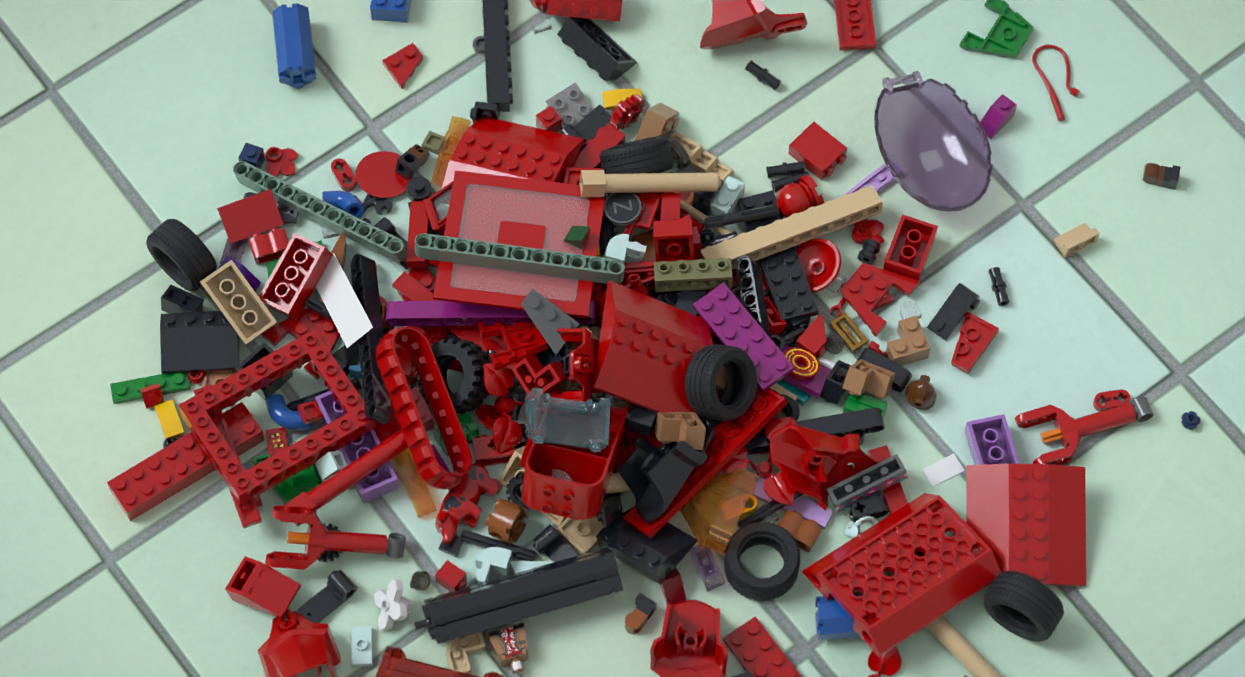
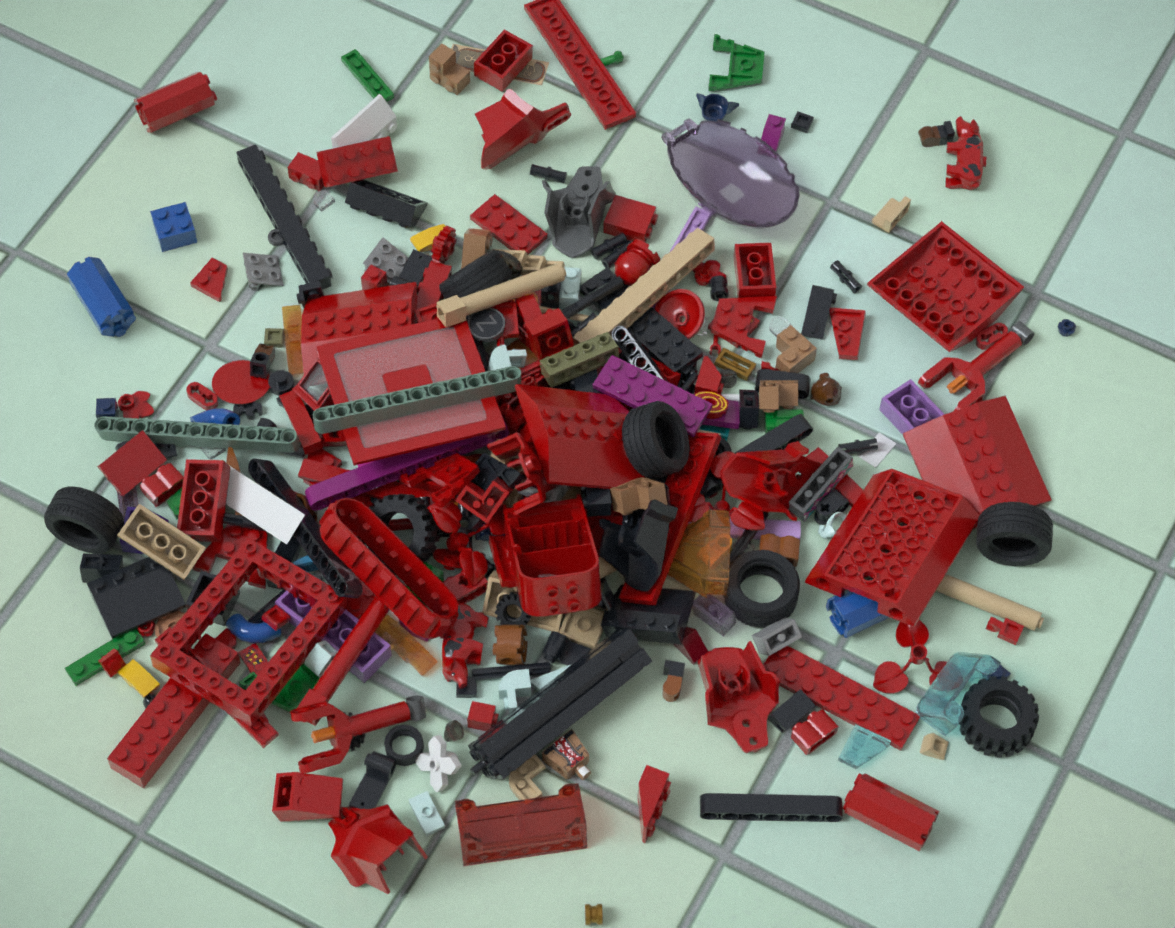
camera: 25 degrees left, 5 degrees down
dark grey wing [521,288,580,355] -> none
clear light blue windscreen [525,388,611,452] -> none
dark green slope [564,226,590,249] -> none
red piece [1032,44,1080,122] -> none
none -> red tile [215,628,237,649]
none -> light grey hinge [243,252,283,290]
none -> black tyre [384,724,424,766]
none -> red plate [470,194,548,255]
none -> dark grey piece [542,166,616,259]
none -> dark blue piece [696,93,739,123]
none -> light grey brick [751,617,802,656]
none -> black tile [791,111,814,133]
none -> black pin [838,438,878,455]
none -> red slope [867,221,1024,353]
none -> red animal [945,116,987,190]

